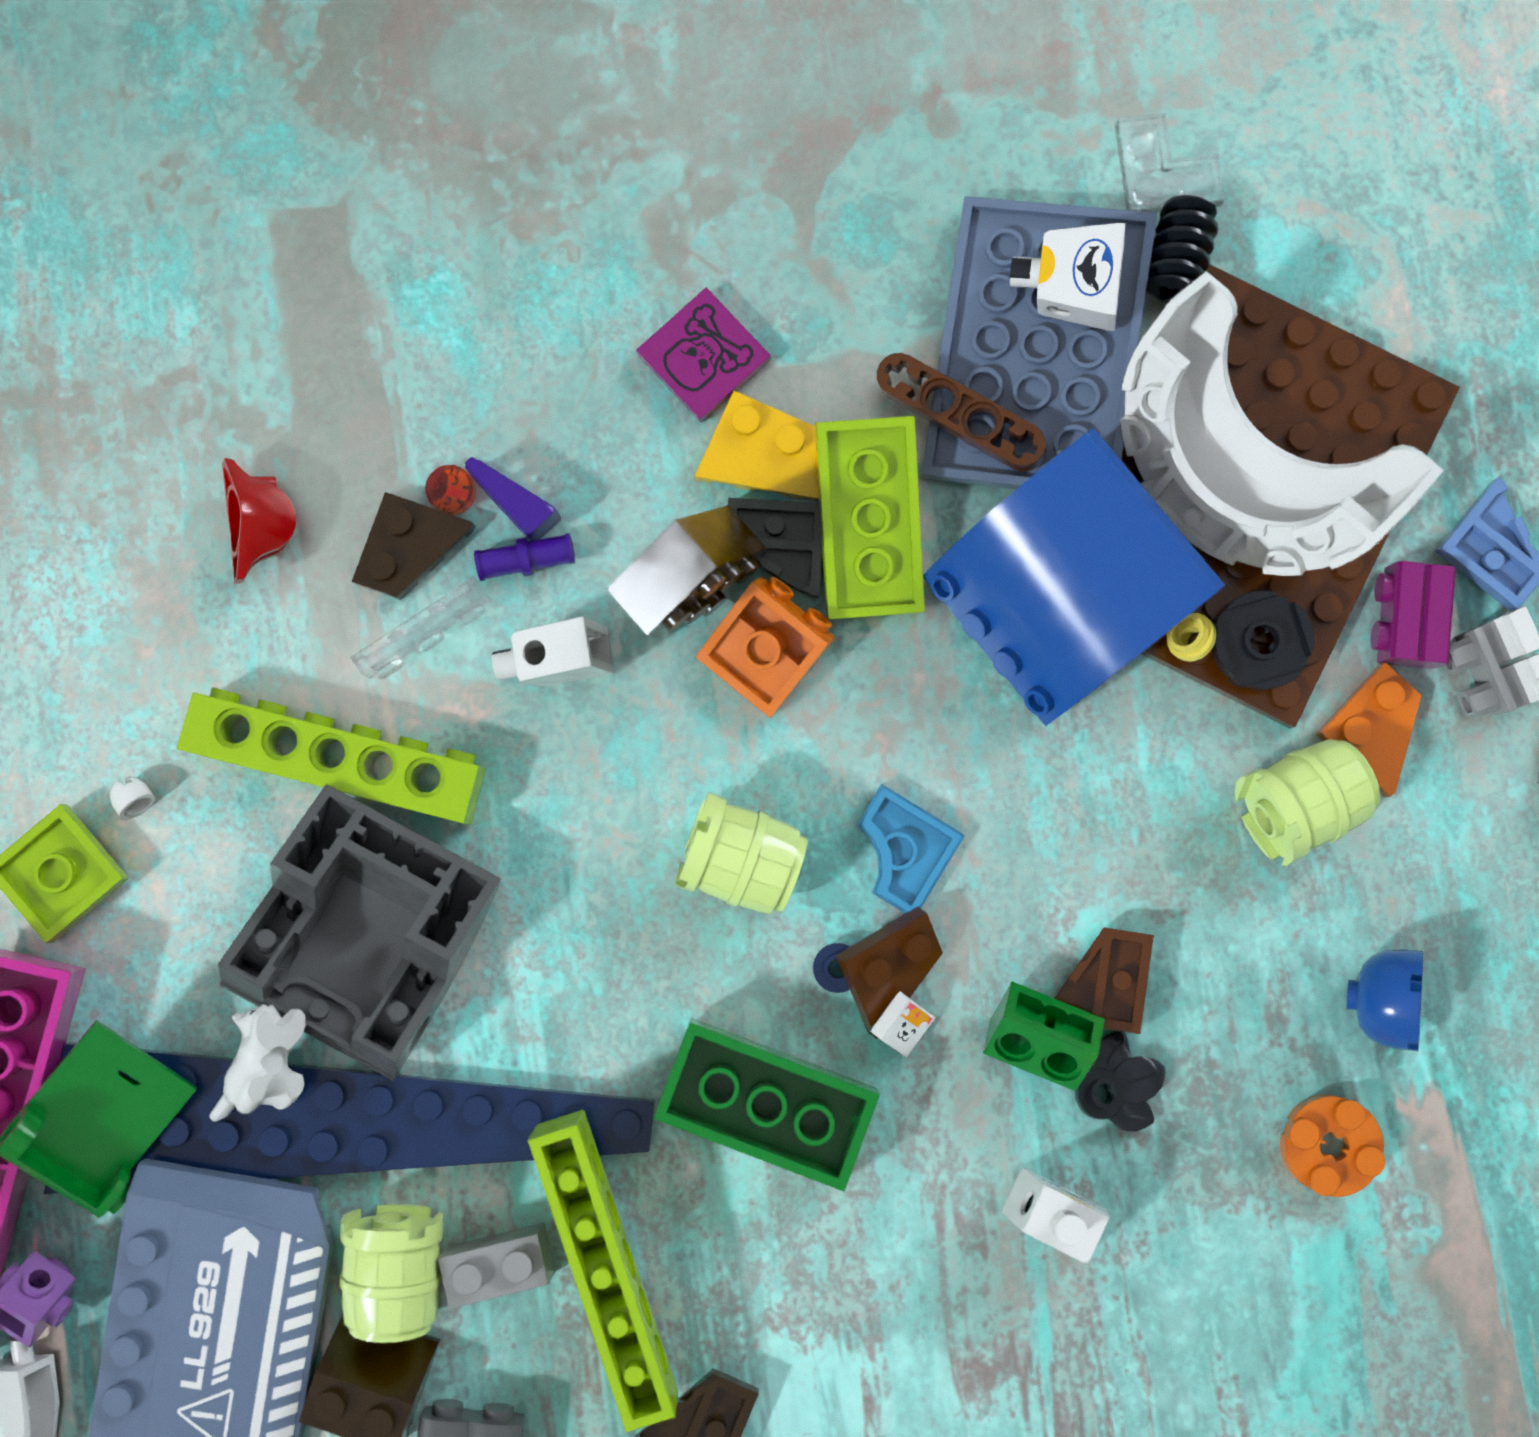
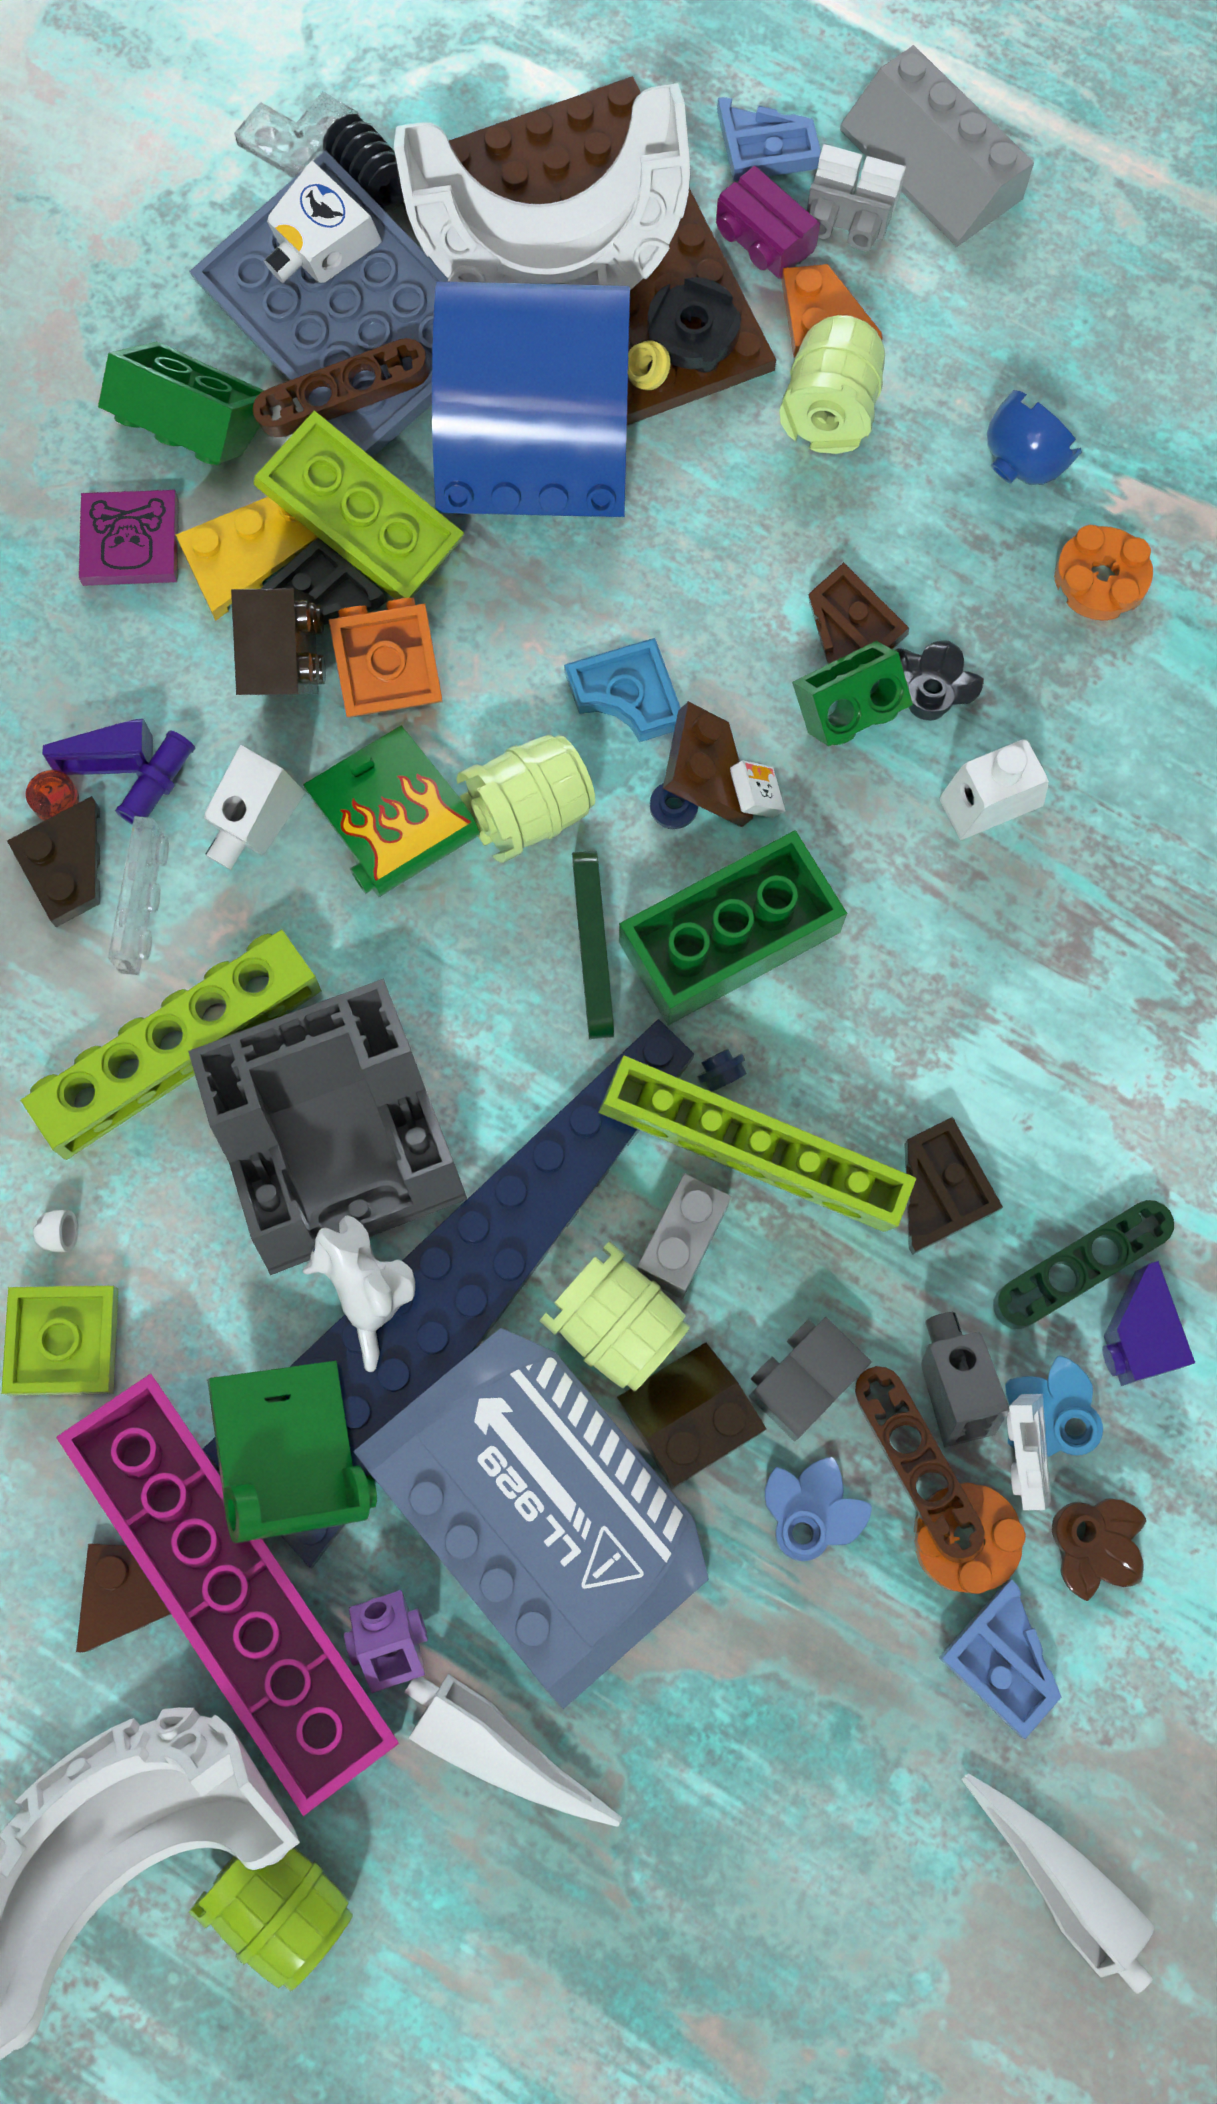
camera: 50 degrees left, 10 degrees down
none -> green slope [98,341,265,465]
none -> green door [303,725,480,897]
none -> dark green beam [572,850,614,1040]
none -> dark blue plate [697,1049,747,1092]

